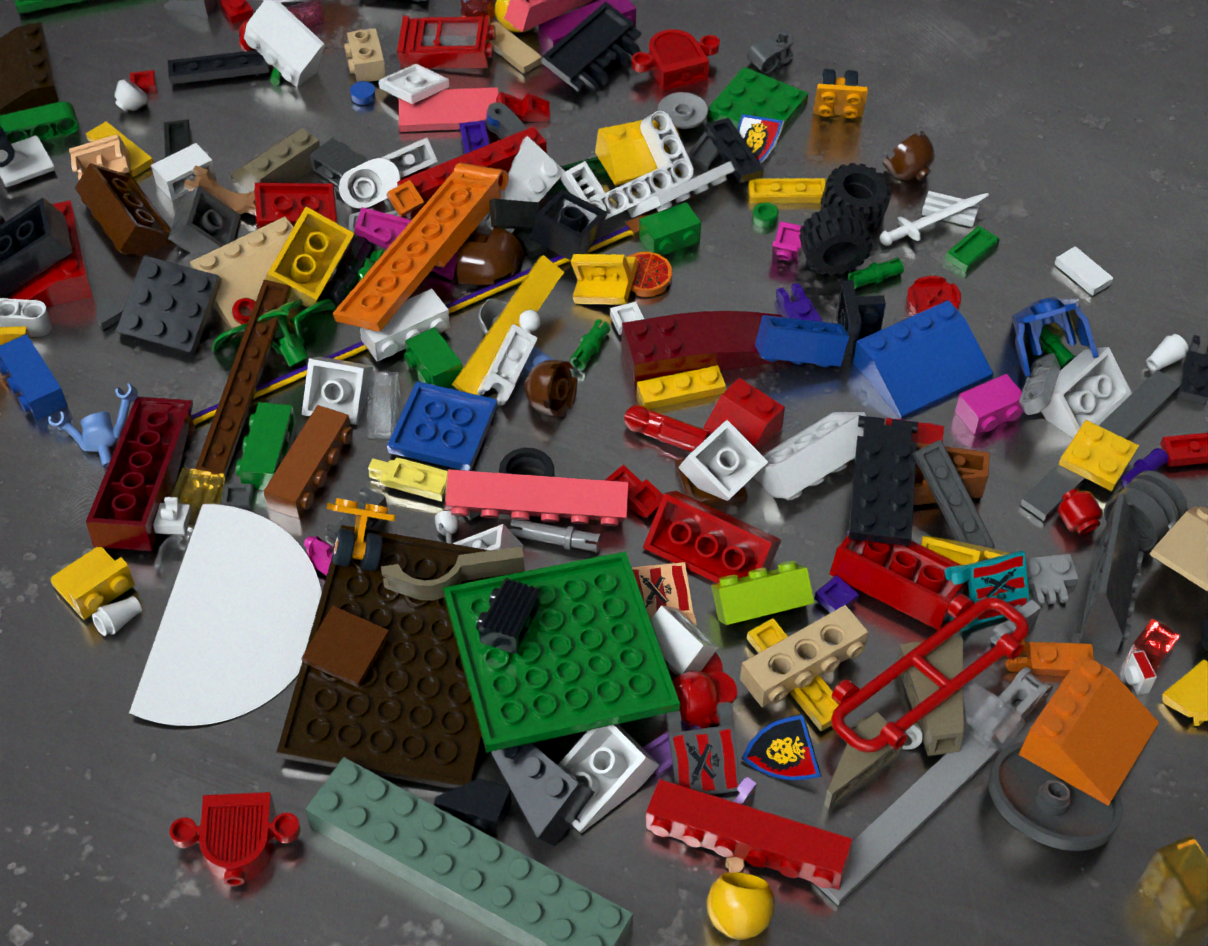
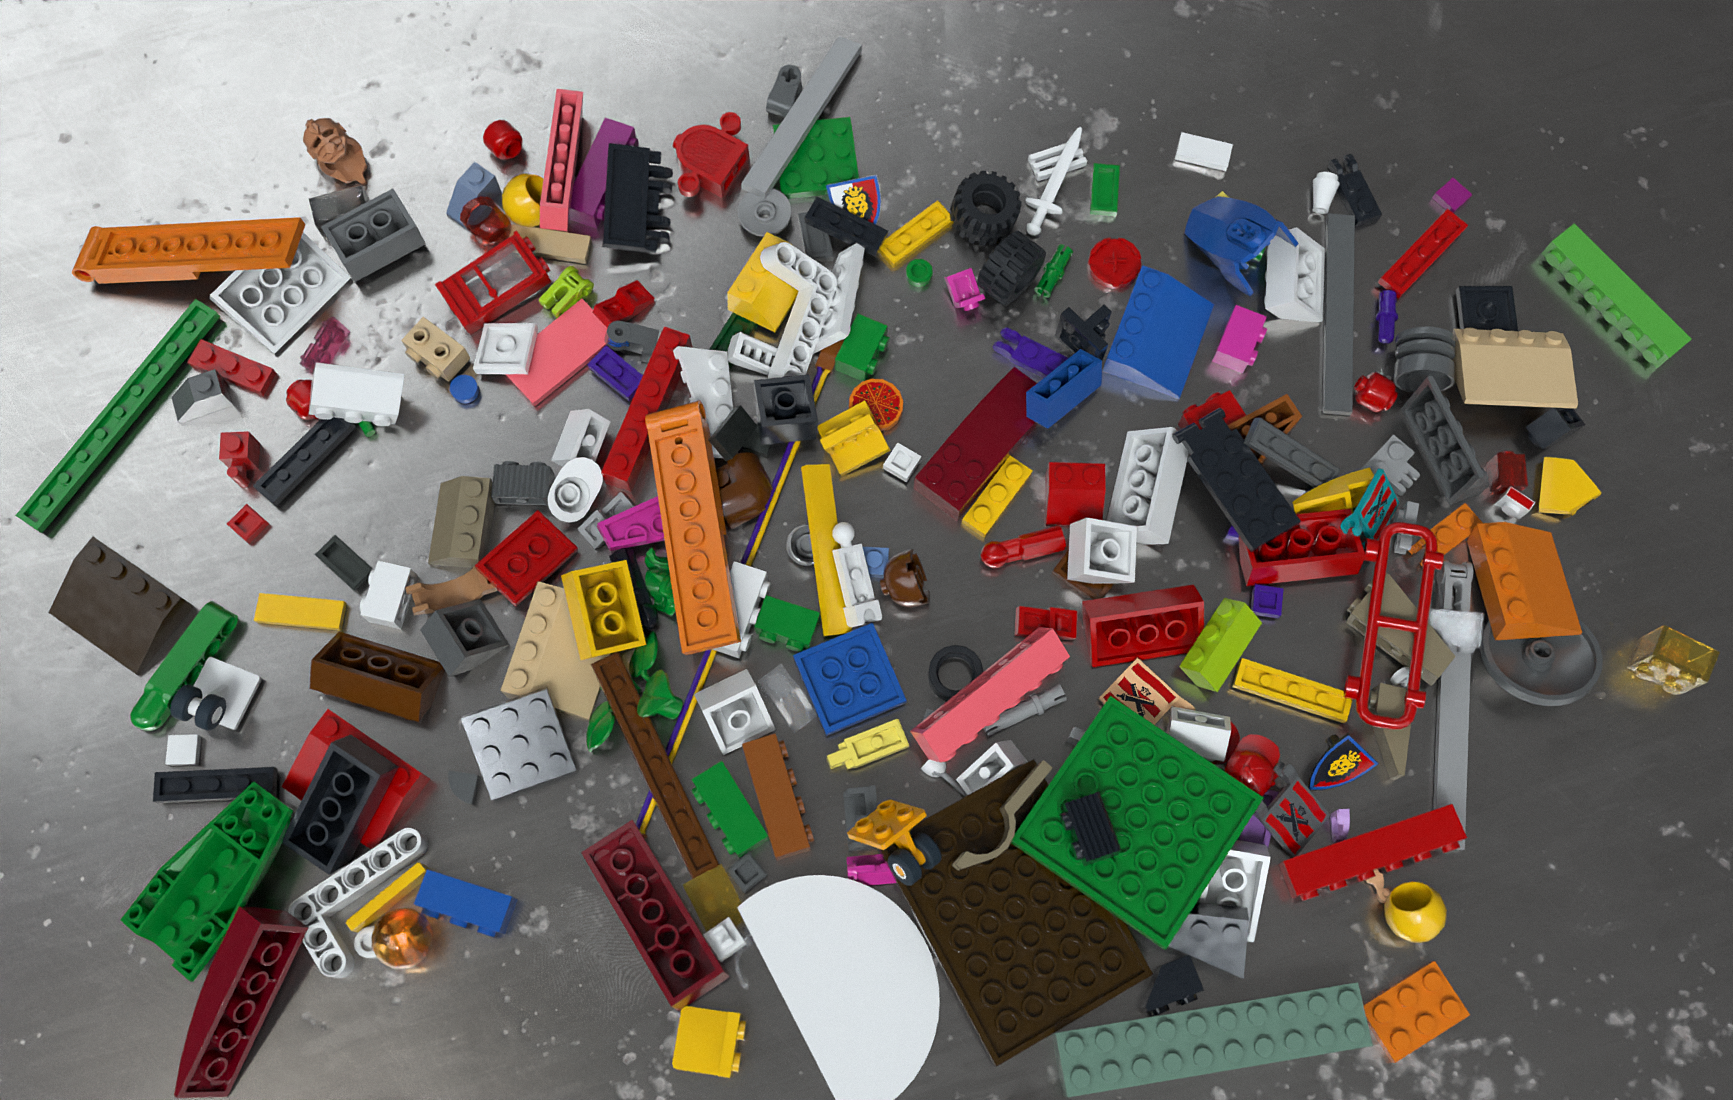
camera: 40 degrees left, 20 degrees up
medium blue piece [48,383,138,468] -> none
light nougat hinge [69,134,130,180] -> none
white cone [92,596,142,636] -> none
white cone [114,79,148,112] -> none
red plate [232,298,255,325] -> none
reddish brown tile [301,606,390,688] -> none
orange tile [386,180,424,217] -> none
green pin [569,319,611,370] -> none
tan brick [740,605,868,707] -> none
light orange plate [813,69,868,118] -> none
reddish brown cylinder [882,131,935,181] -> none
light grey beam [1019,353,1061,415] -> none
yellow plate [1058,420,1139,491] -> none
none -> red brick [219,431,260,488]
none -> lime piece [539,266,594,319]
none -> light grey tile [741,36,862,199]

